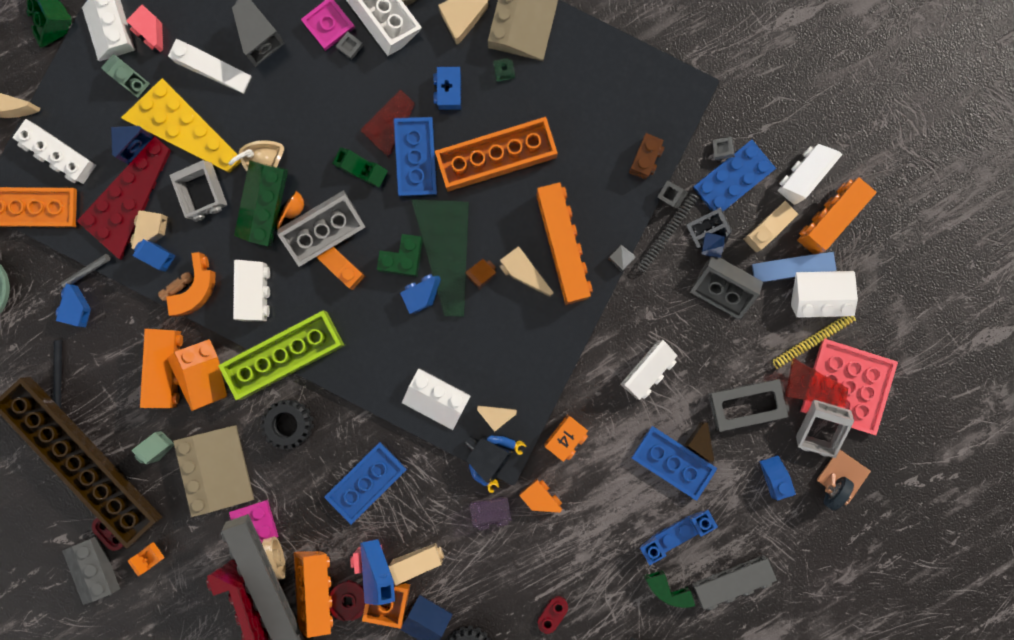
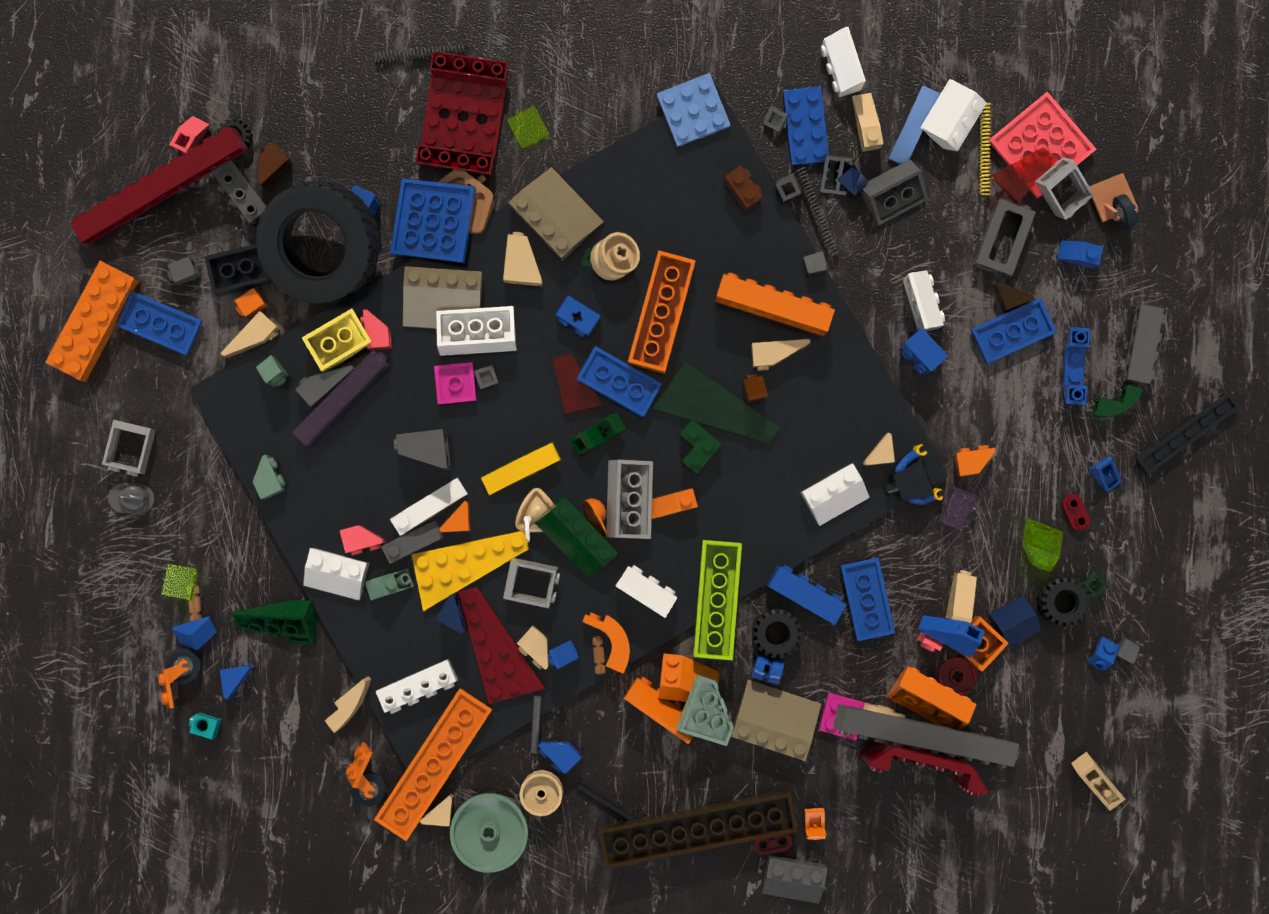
camera: 55 degrees left, 0 degrees up
sand green slope [132,431,174,464] -> none
blue slope [400,274,441,314] -> none
orange brick [544,415,588,462] -> none
orange brick [797,177,877,255] -> none
none -> dark grey slope [381,520,444,564]
none -> orange slope [439,501,471,532]
none -> yellow slope [481,443,561,495]
none -> tan wheel [519,770,564,816]
none -> tan wheel [590,232,640,281]
none -> medium blue plate [657,73,731,148]
none -> sand green plate [676,674,734,746]
none -> blue wheel [751,654,784,685]
none -> blue brick [766,564,846,625]
none -> blue brick [899,328,948,375]
none -> clear neon green slope [1022,518,1063,572]
none -> blue slope [1088,456,1122,493]

